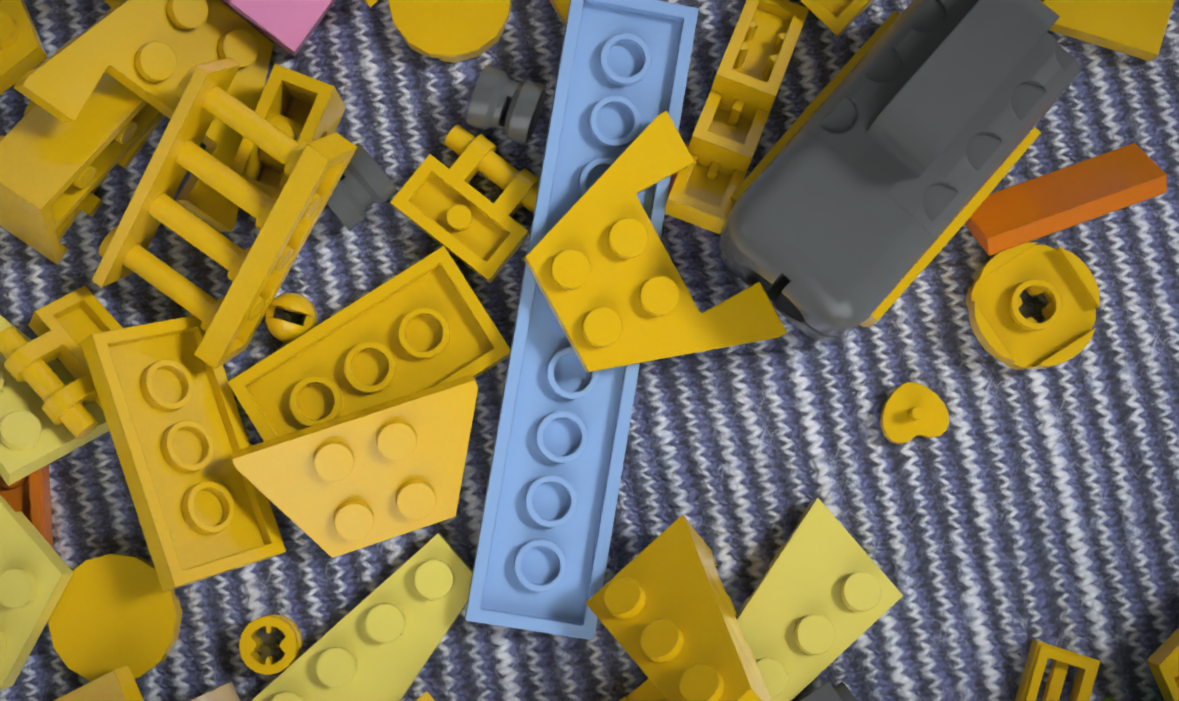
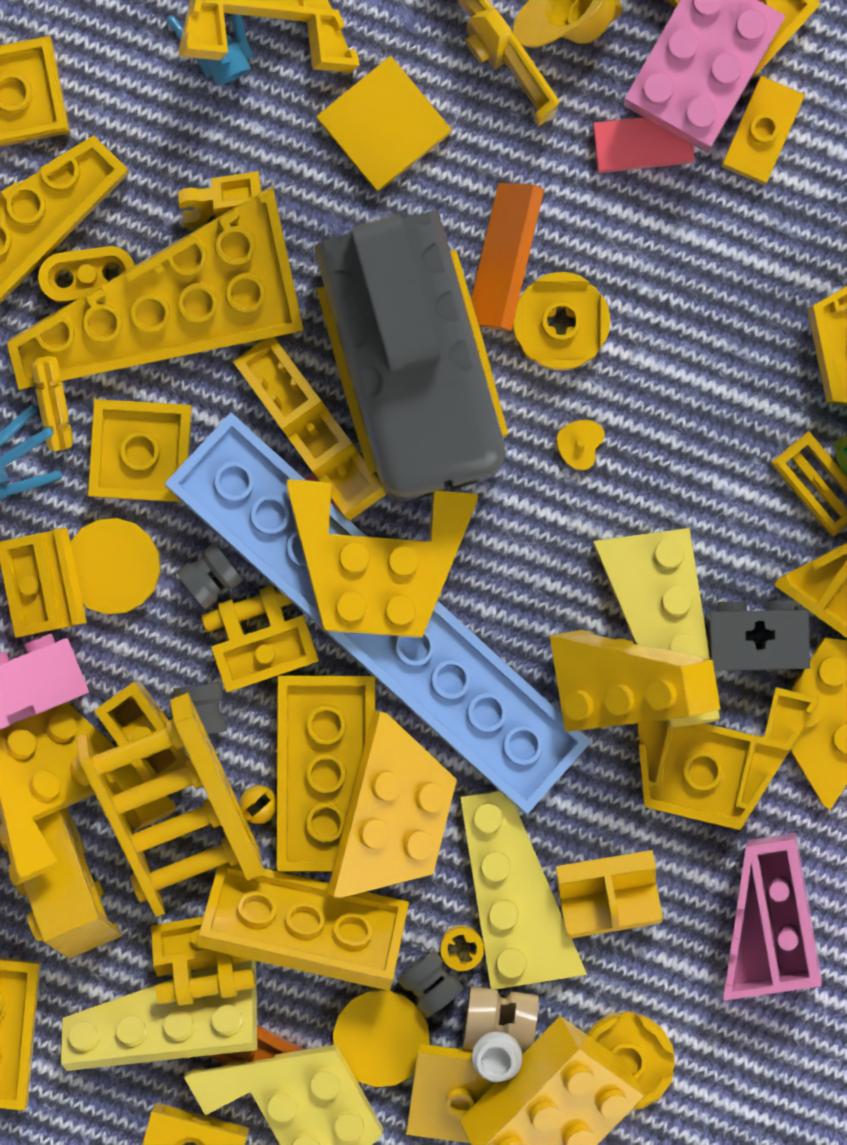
camera: 60 degrees left, 5 degrees up
none -> dark grey wheel [396,948,464,1018]

